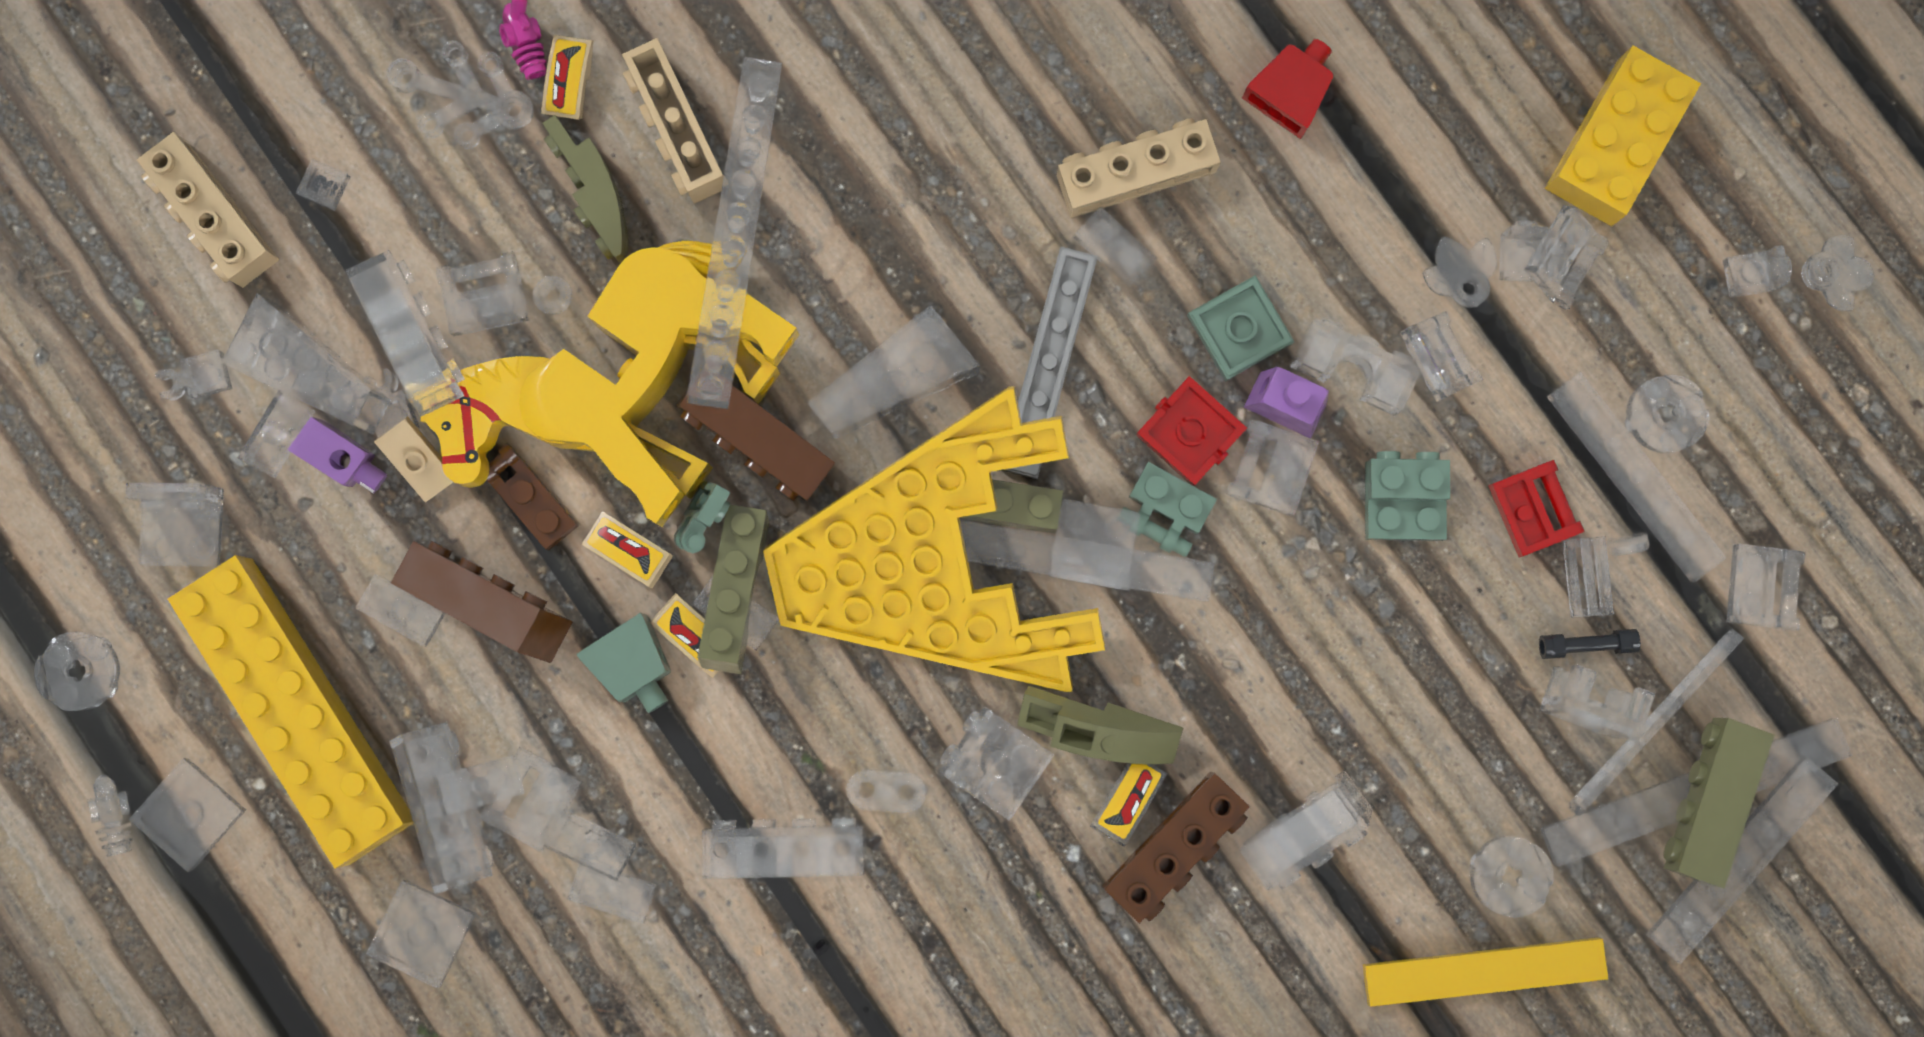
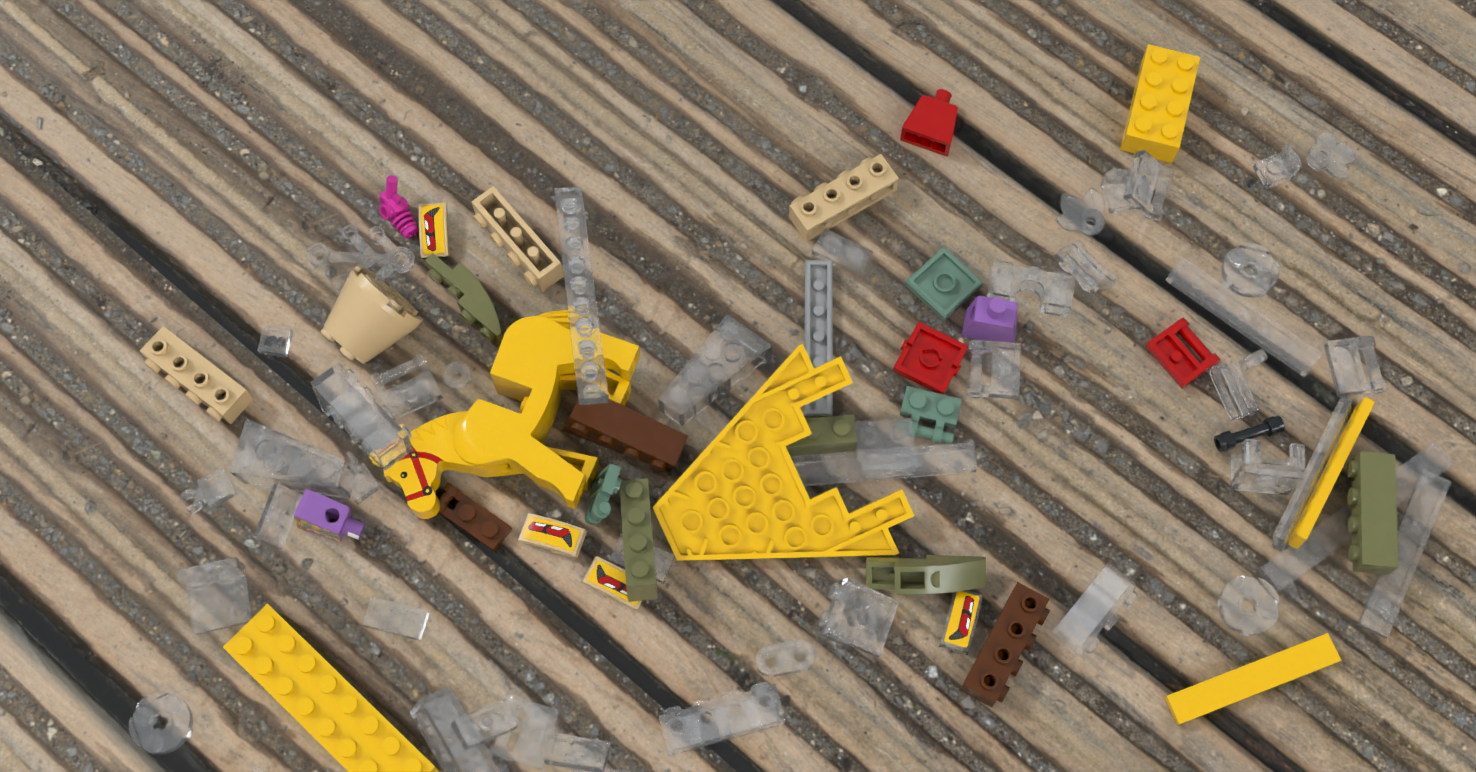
camera: 15 degrees left, 15 degrees down
tan plate [374,416,453,503] -> none
reddish brown wedge [391,541,573,663] -> none
sand green torso [576,613,671,713] -> none
sand green plate [1365,451,1450,541] -> none
none -> tan cone [321,264,423,364]
none -> yellow tile [1288,397,1375,549]

